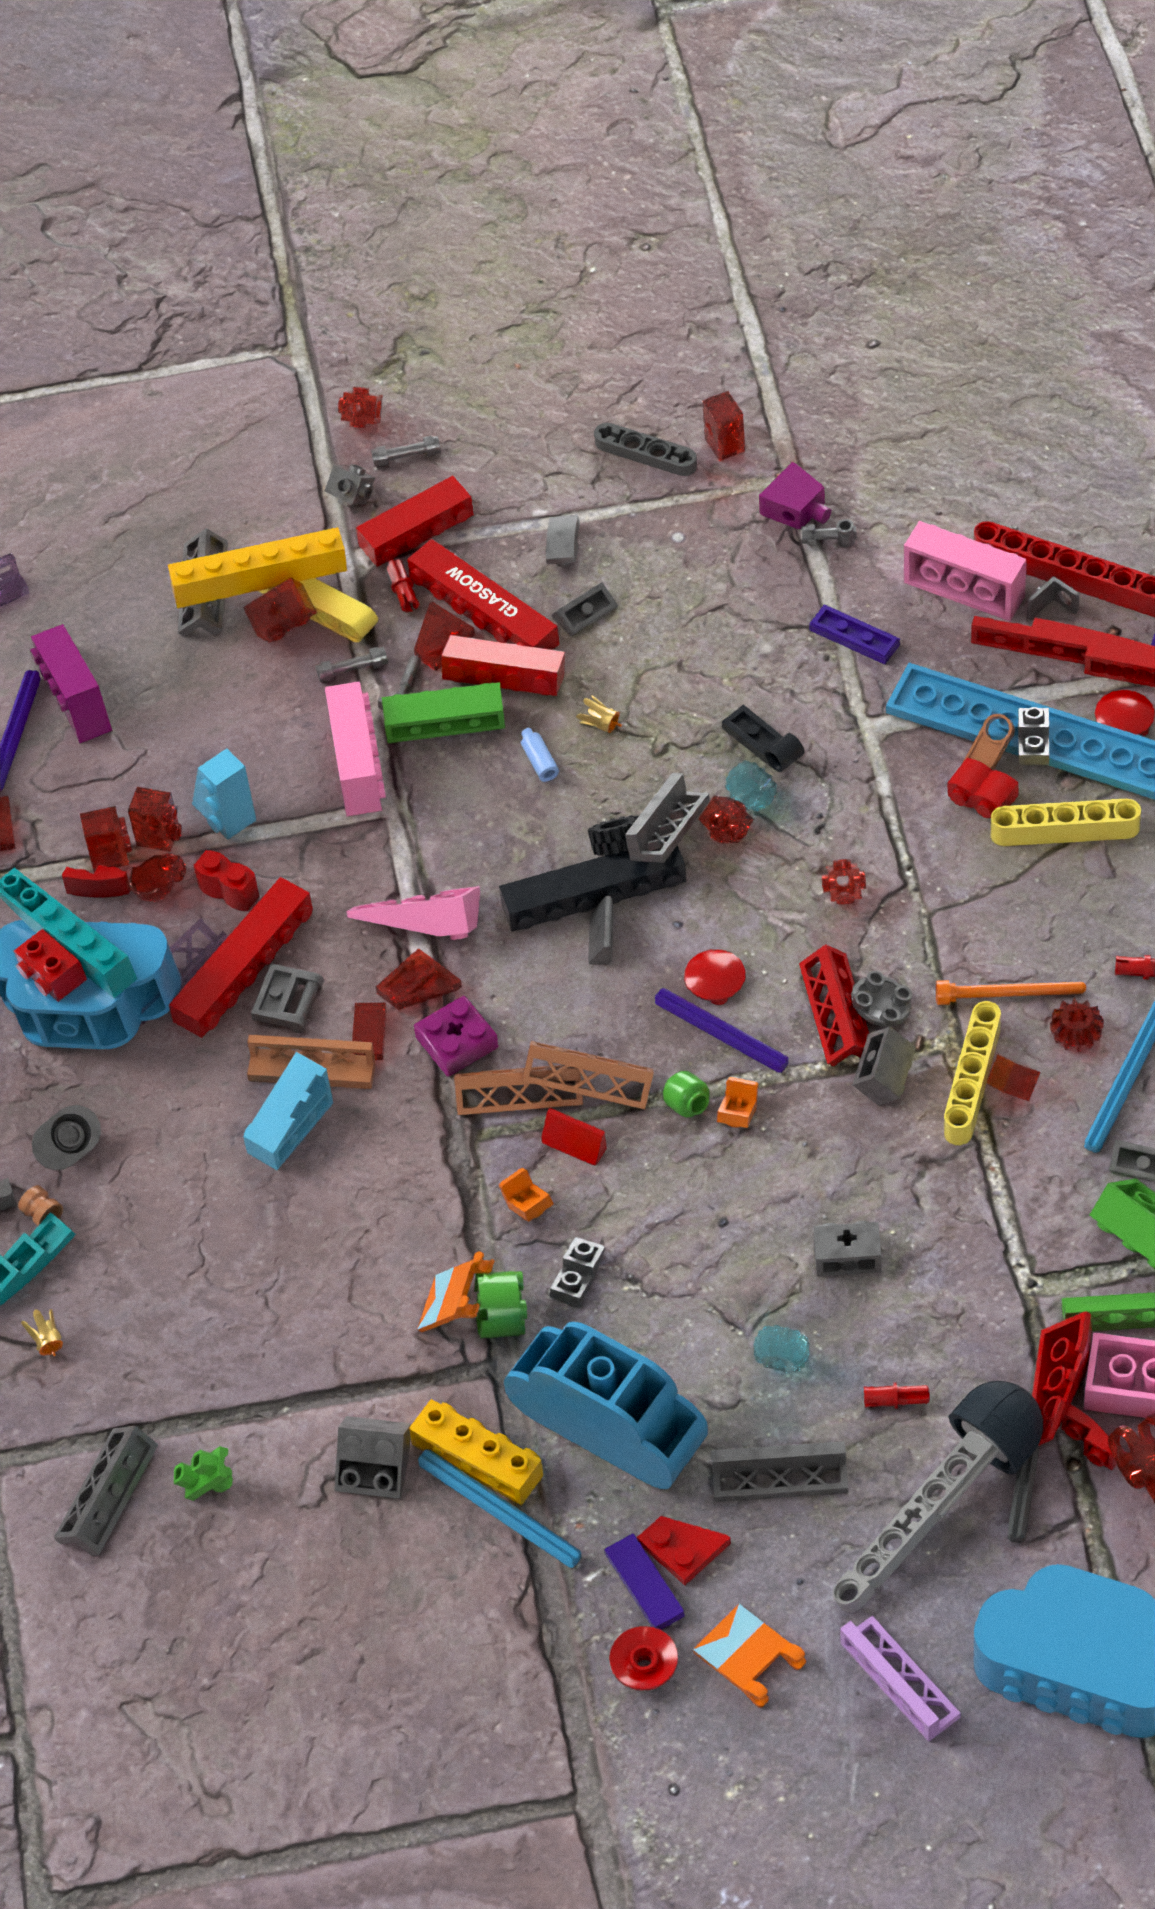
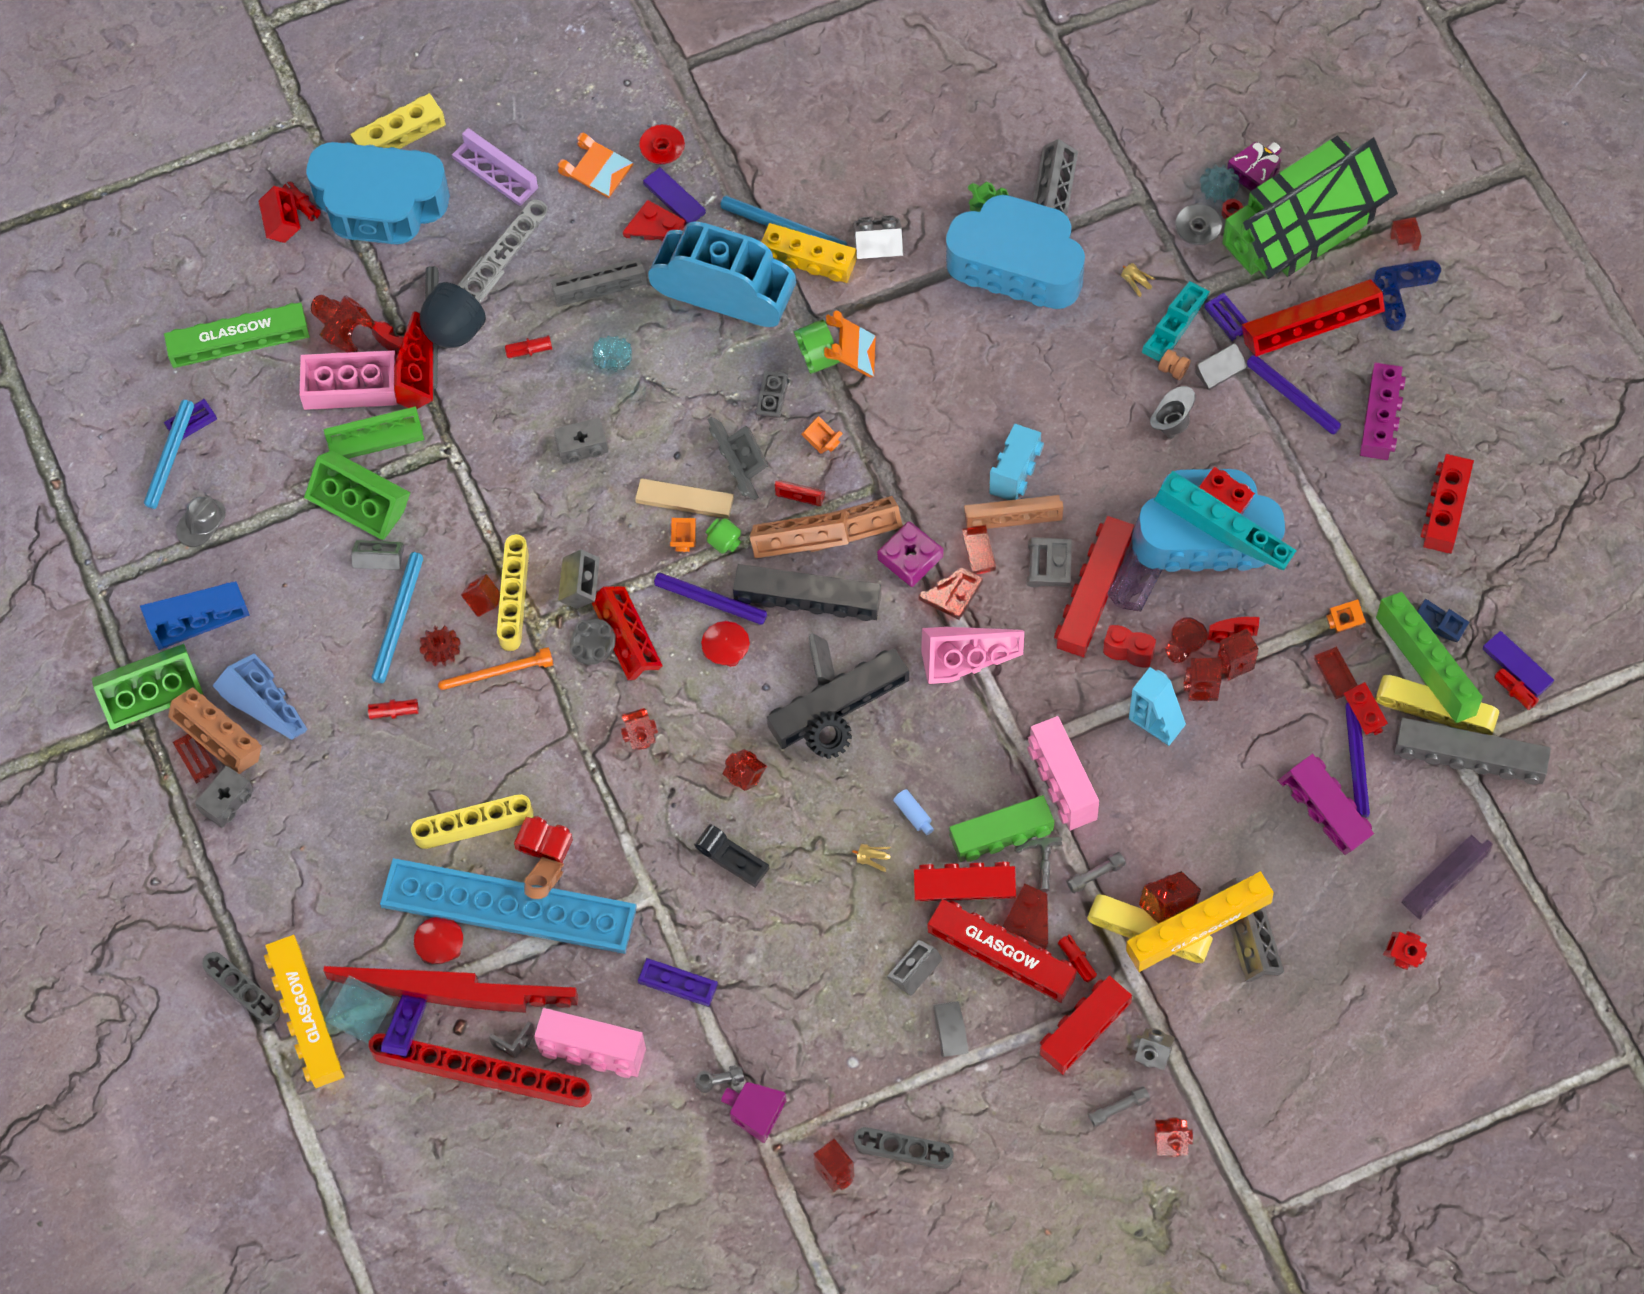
camera: 165 degrees right, 10 degrees up
flat silver fence [625,773,710,863] -> none
clear light blue gear [725,760,777,812] -> none
flat silver slope [1018,707,1049,765] -> none
none -> light yellow brick [350,93,446,149]
none -> tan tile [635,479,734,519]
none -> dark grey bracket [708,417,769,500]
none -> black brick [733,564,882,621]
none -> dark azure brick [946,195,1085,309]
none -> red brick [1383,931,1427,970]

